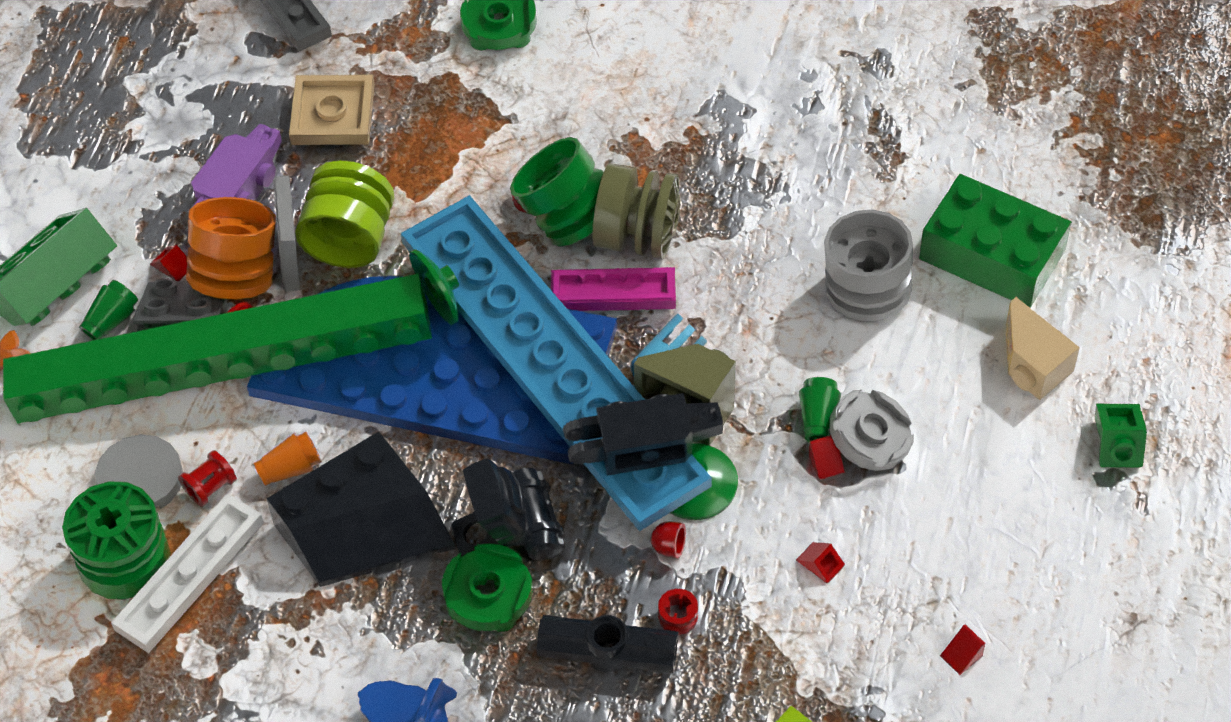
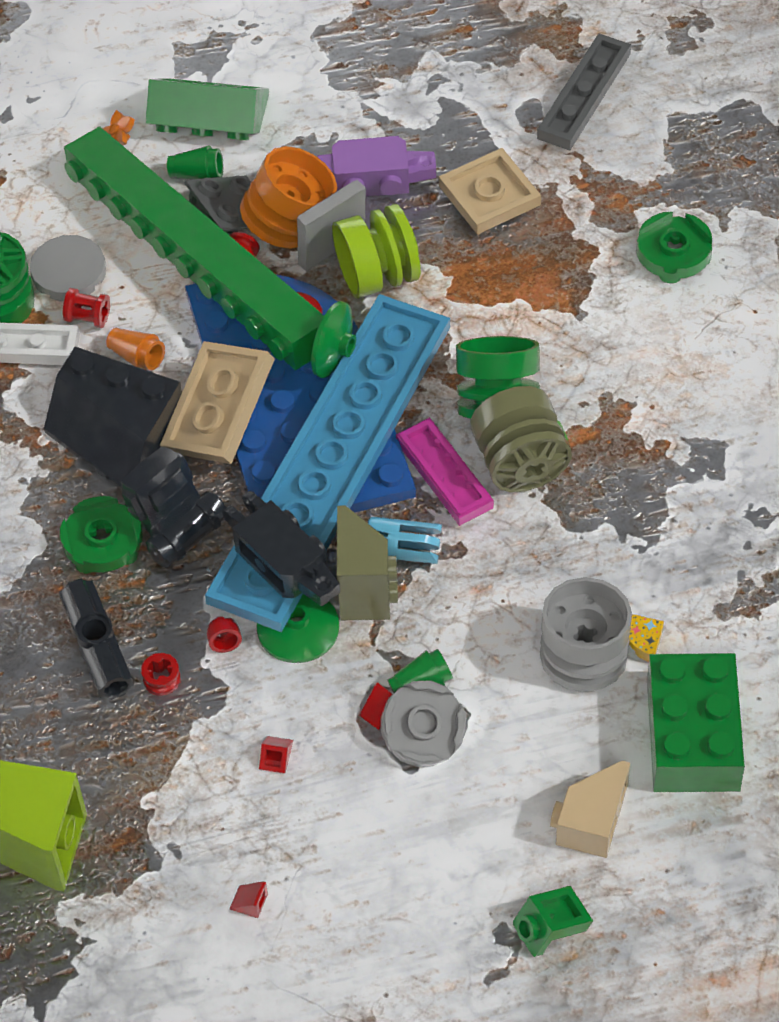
camera: 60 degrees right, 0 degrees up
none -> tan plate [160,341,275,464]

